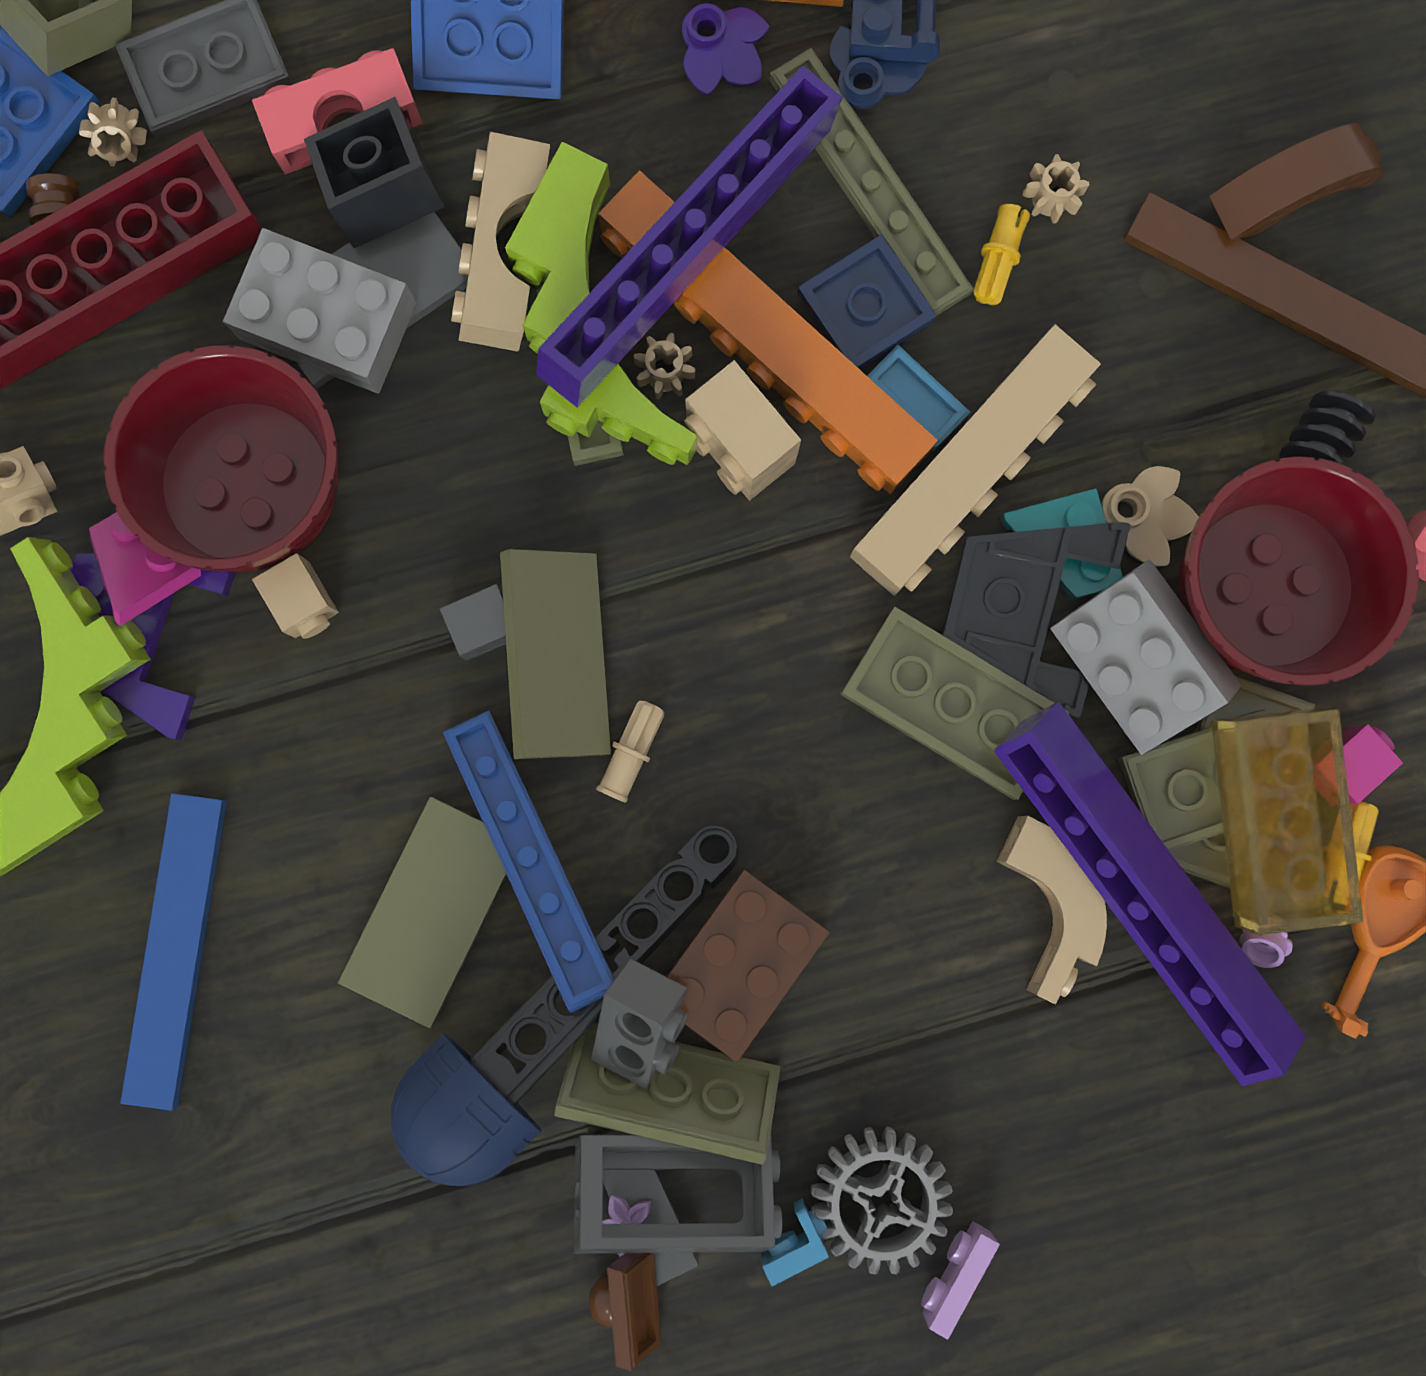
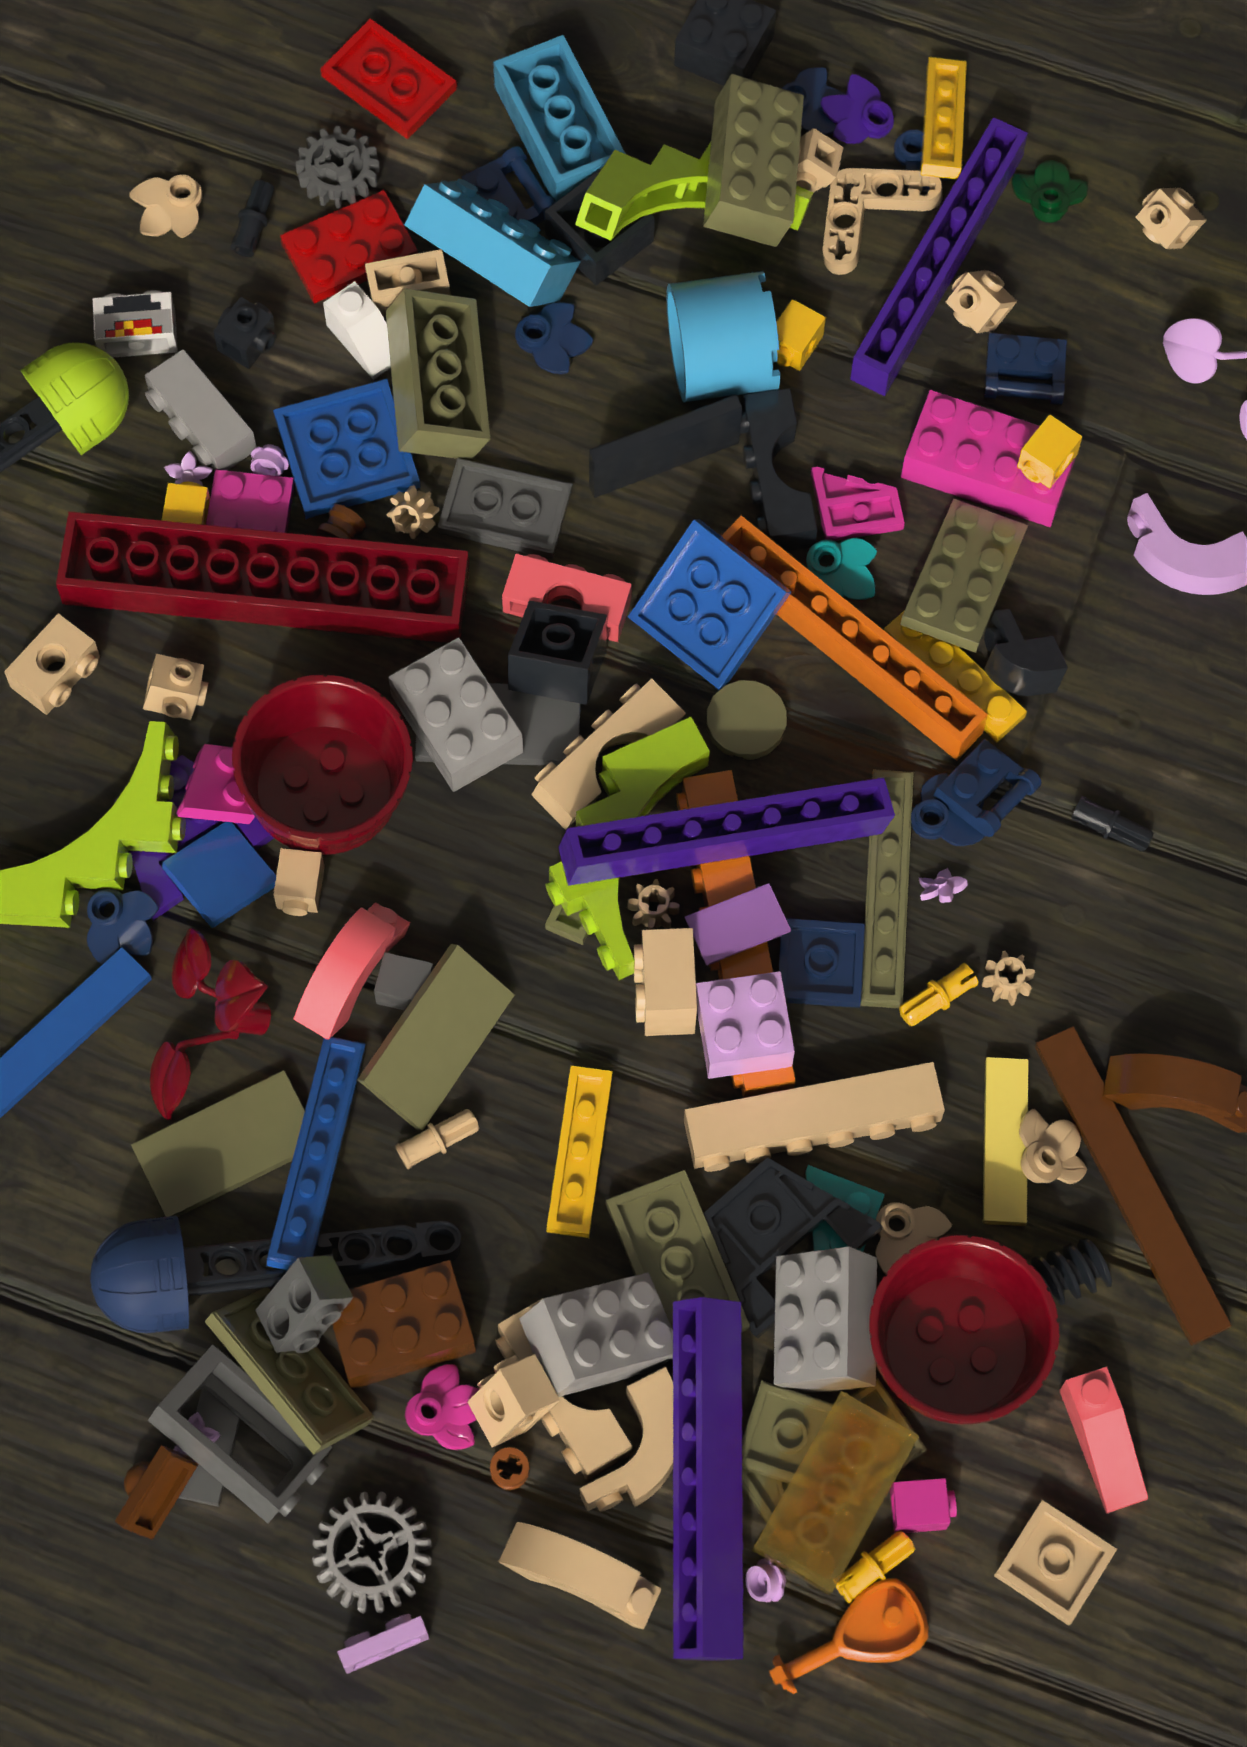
camera: 40 degrees right, 15 degrees down
dark purple plate [682,3,770,96] -> none
dark azure bracket [761,1198,829,1286] -> none
dark azure tile [868,345,970,451] -> none
none -> dark blue plate [87,888,159,965]
none -> dark red plant [150,928,271,1120]
none -> blue tile [162,822,276,928]
none -> coral arch [294,902,410,1040]
none -> dark pink plate [405,1364,479,1450]
none -> tan brick [468,1354,560,1447]
none -> dark orange bush [490,1447,530,1490]
none -> tan arch [495,1298,632,1481]
none -> tan arch [499,1522,661,1630]
none -> light grey brick [519,1272,673,1397]
none -> yellow plate [547,1066,612,1238]
none -> medium lavender piece [685,883,791,966]
none -> lavender brick [696,971,795,1079]
none -> olive tile [707,680,787,760]
none -> lavender plant [919,868,968,903]
none -> light yellow tile [983,1057,1028,1226]
none -> tan plate [1019,1109,1087,1184]

